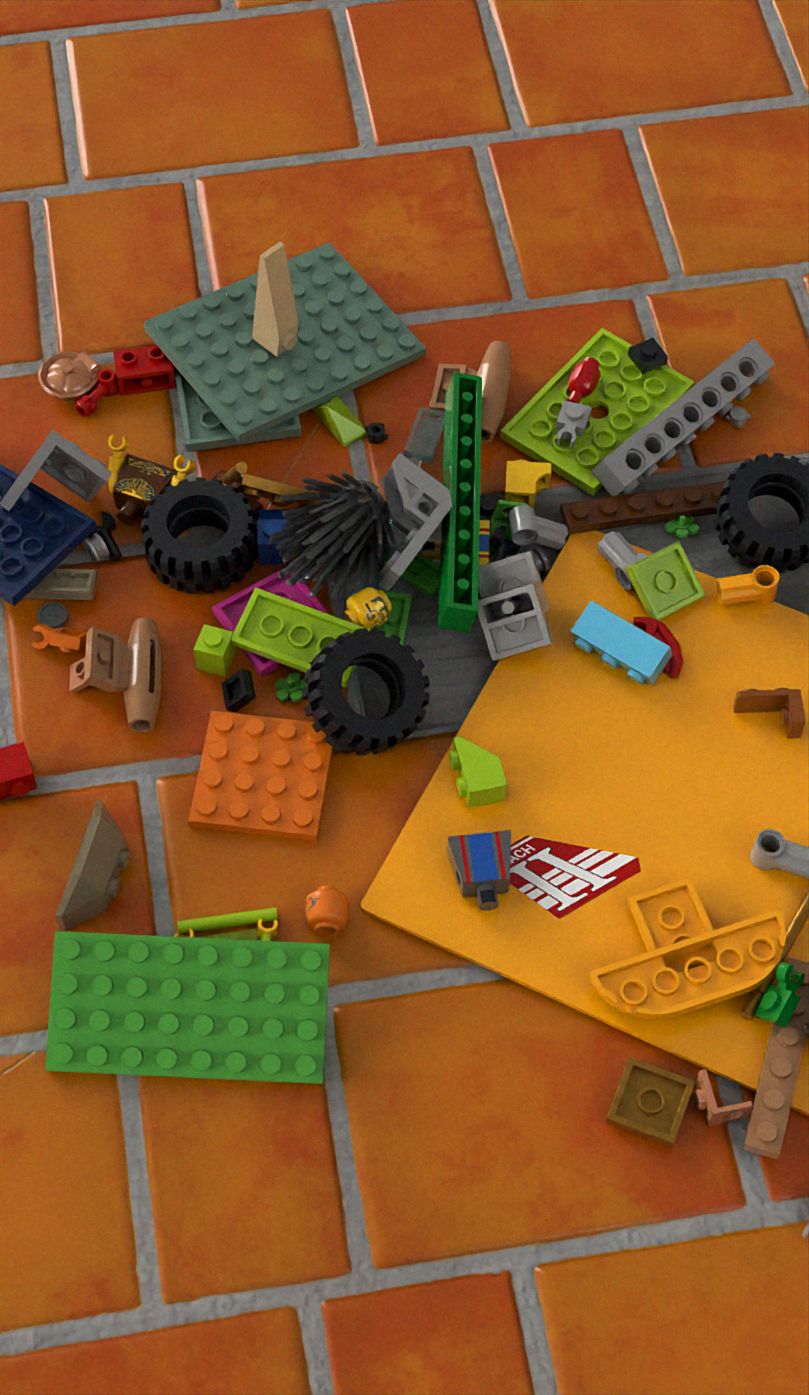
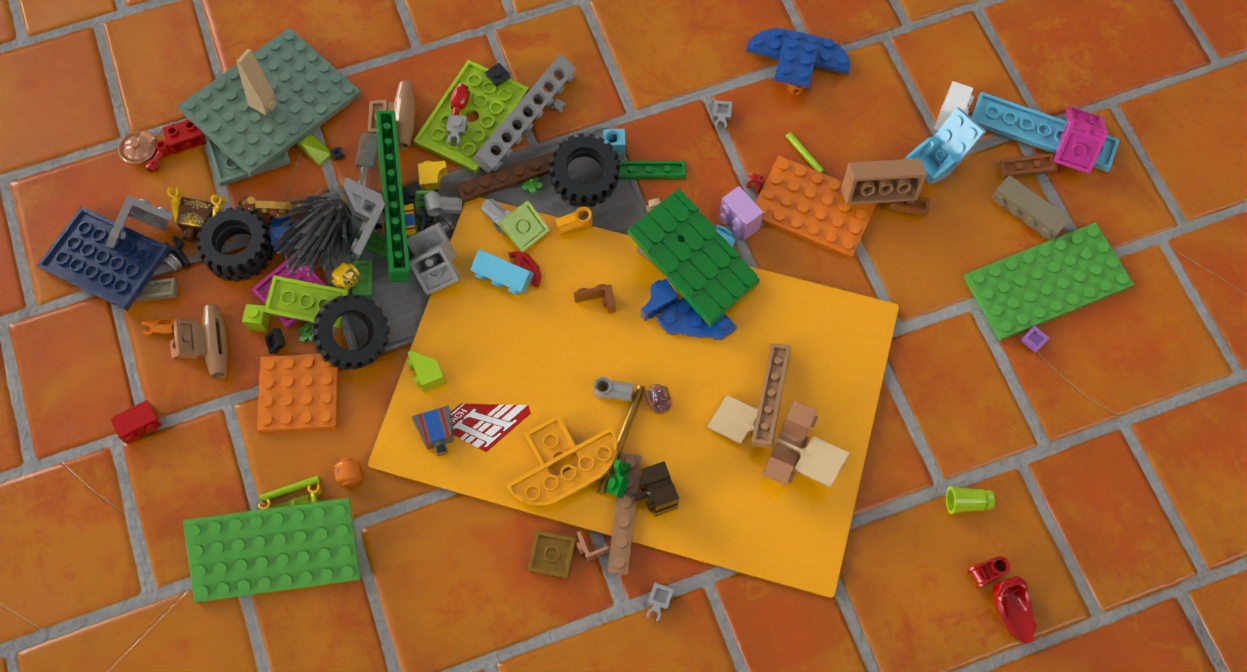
camera: 10 degrees left, 10 degrees up
dark grey piece [37,602,68,628] -> none
dark tan wedge [55,800,130,931] -> none

